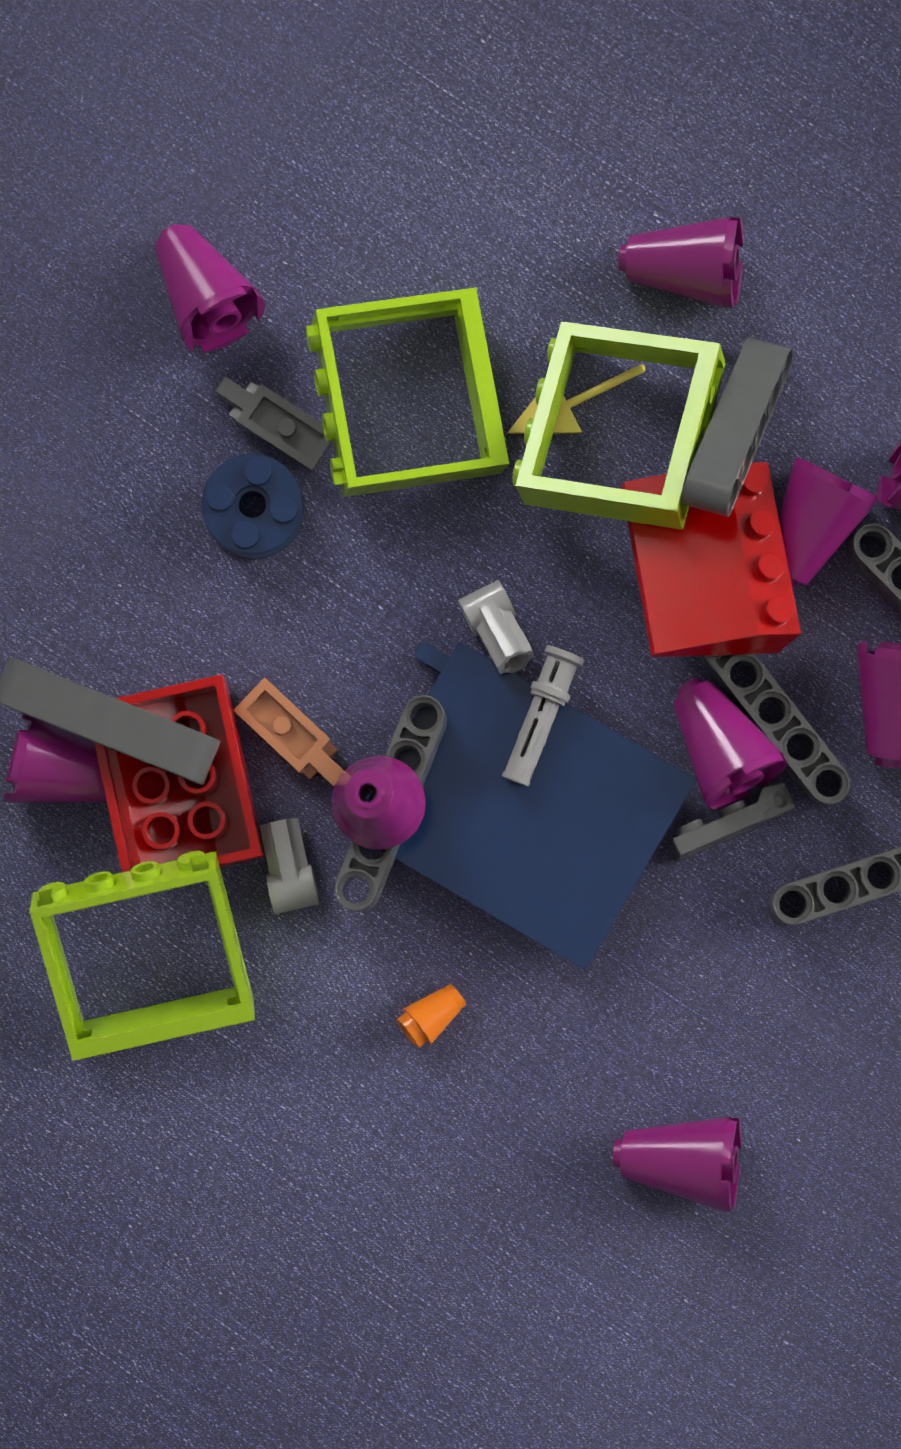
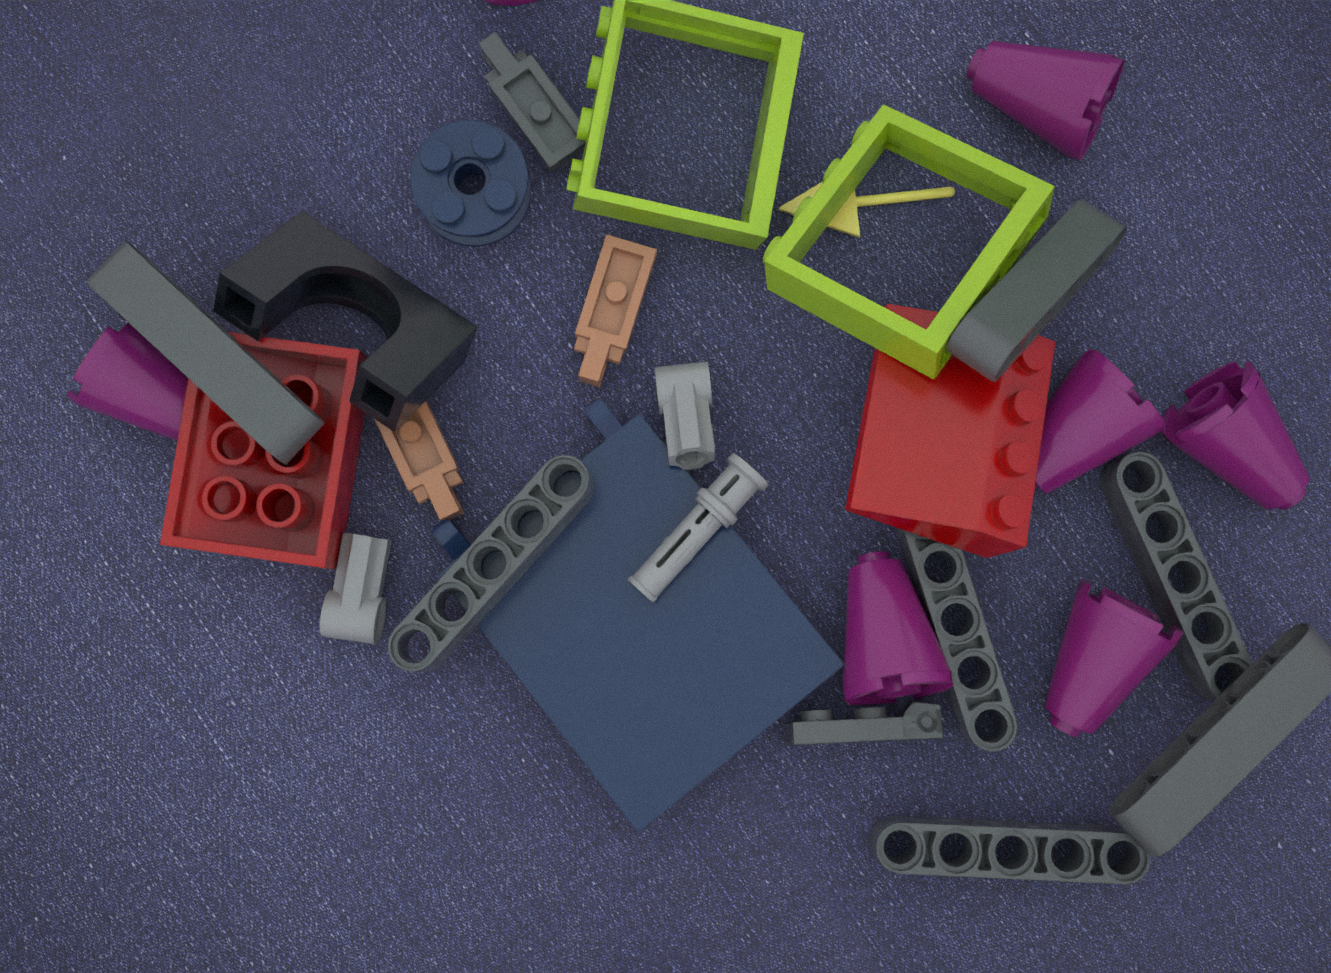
camera: 20 degrees right, 0 degrees up
lime window [29,851,255,1061] -> none
magenta cone [332,756,426,849] -> none
orange cone [396,983,466,1049] -> none
none -> black arch [213,211,478,432]
none -> nougat hinge [574,234,657,388]

